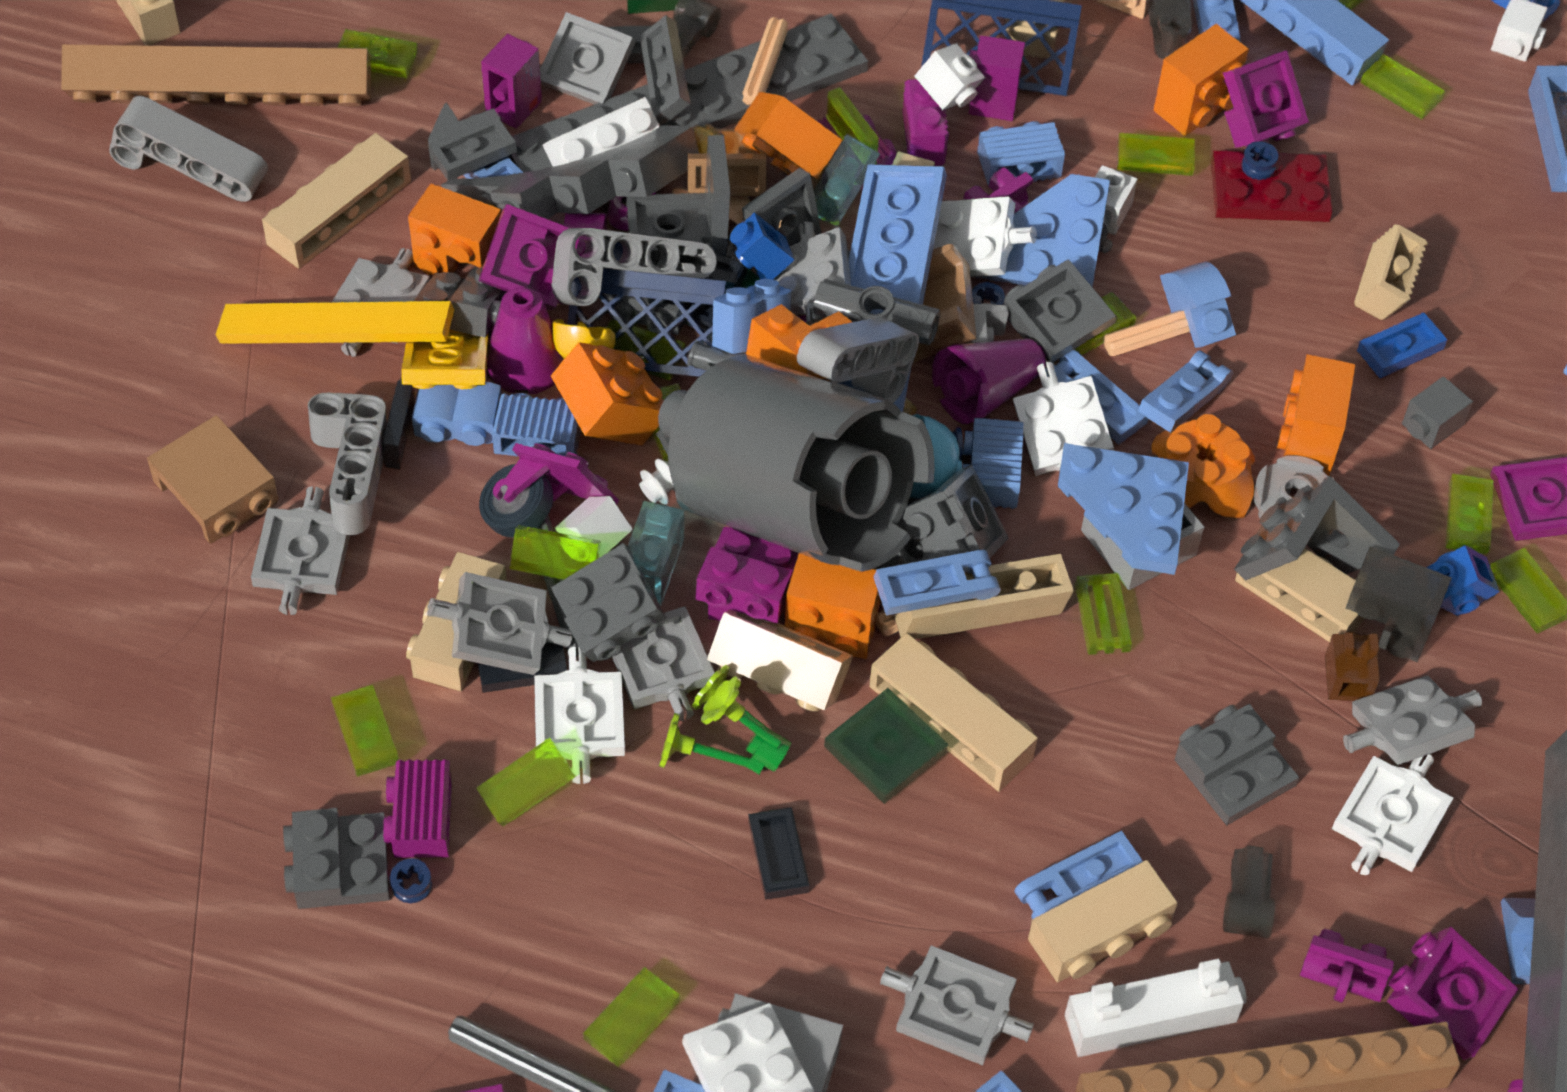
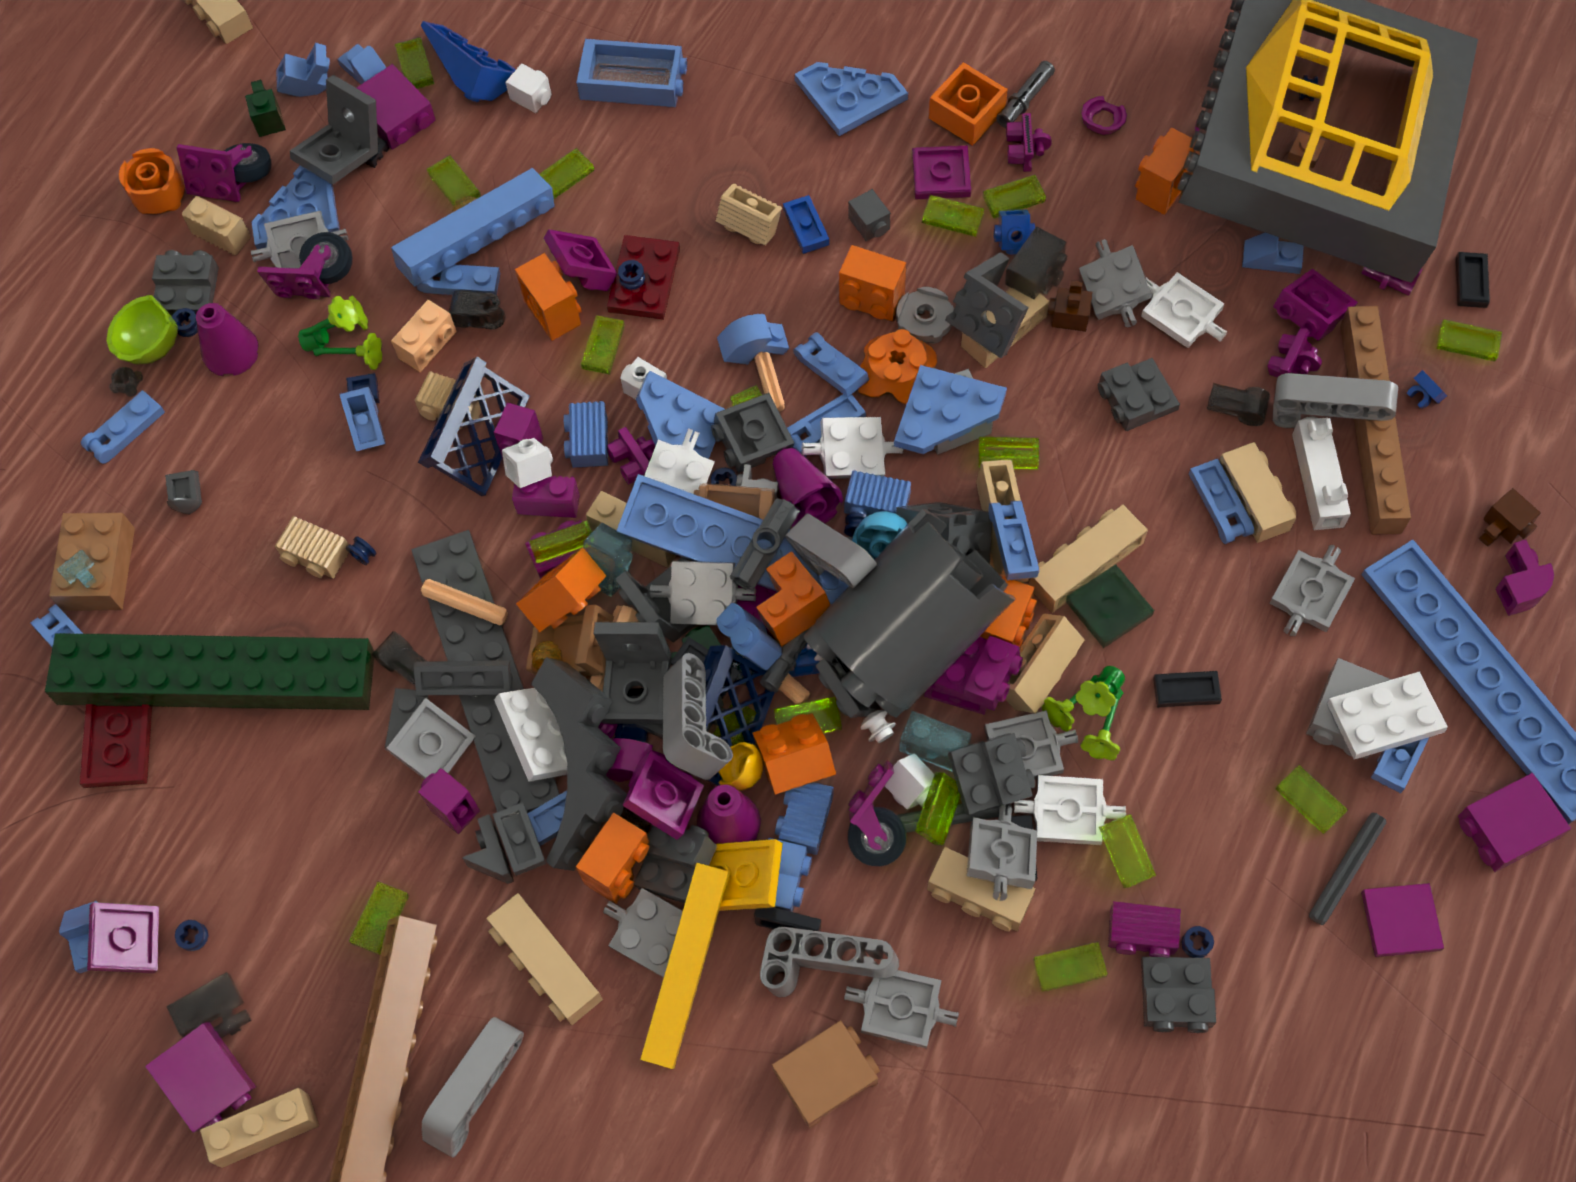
camera: 75 degrees left, 10 degrees up
blue brick [730,213,795,280] -> none
none -> light grey beam [1273,373,1398,428]

